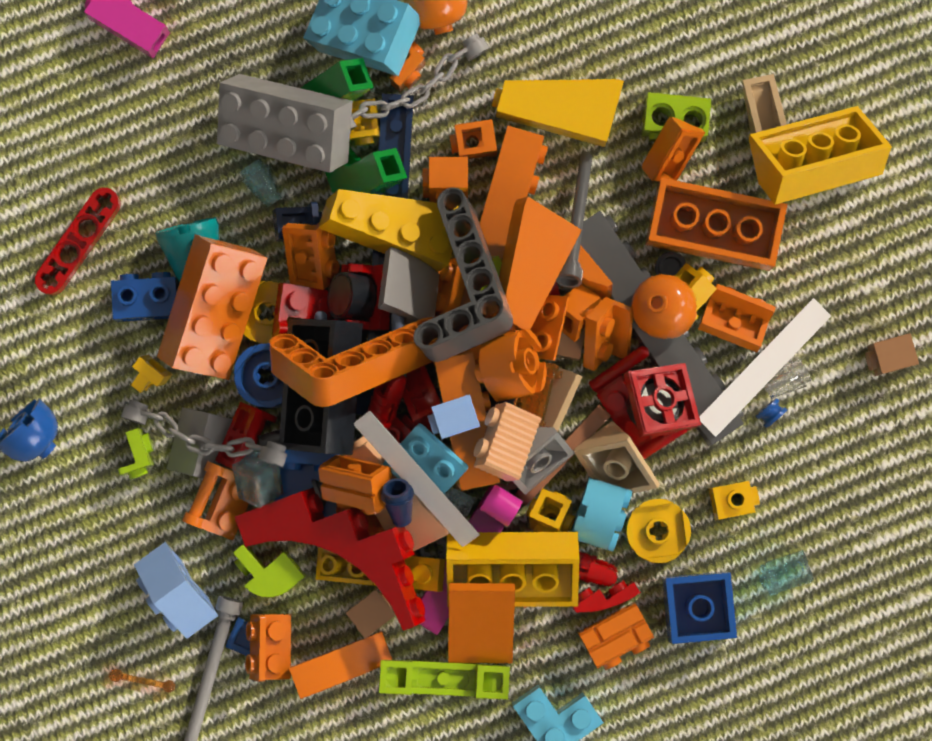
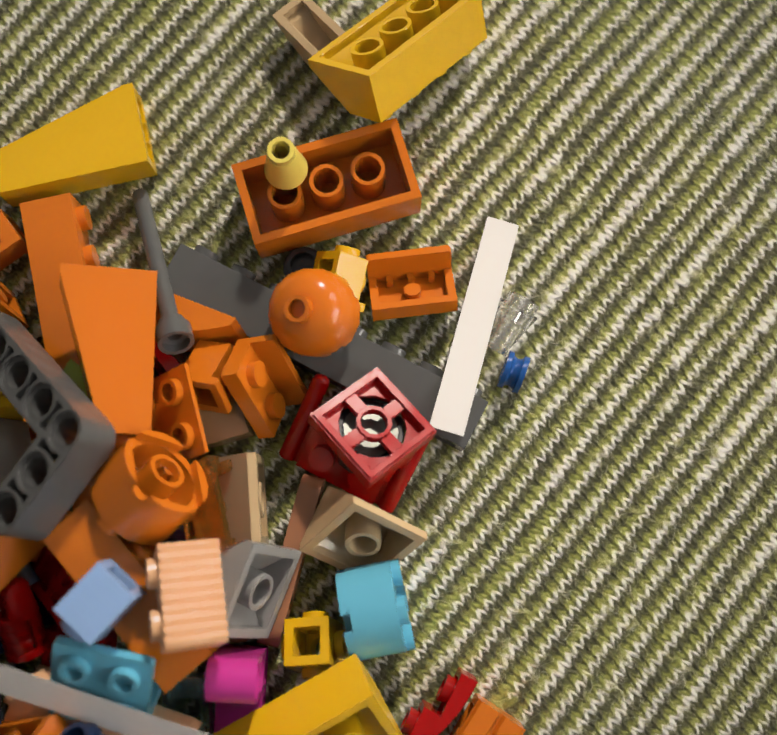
camera: 25 degrees left, 5 degrees down
red hinge [579,551,618,587] -> none
yellow plate [626,499,691,563] -> none
orange slope [641,117,705,182] -> none
lime brick [642,92,711,145] -> none
blue brick [662,571,737,644] -> none
yellow brick [708,481,760,520] -> none
clear light blue bracket [759,550,814,596] -> none
medium nougat brick [865,333,919,376] -> none
none -> light yellow cone [264,137,308,190]

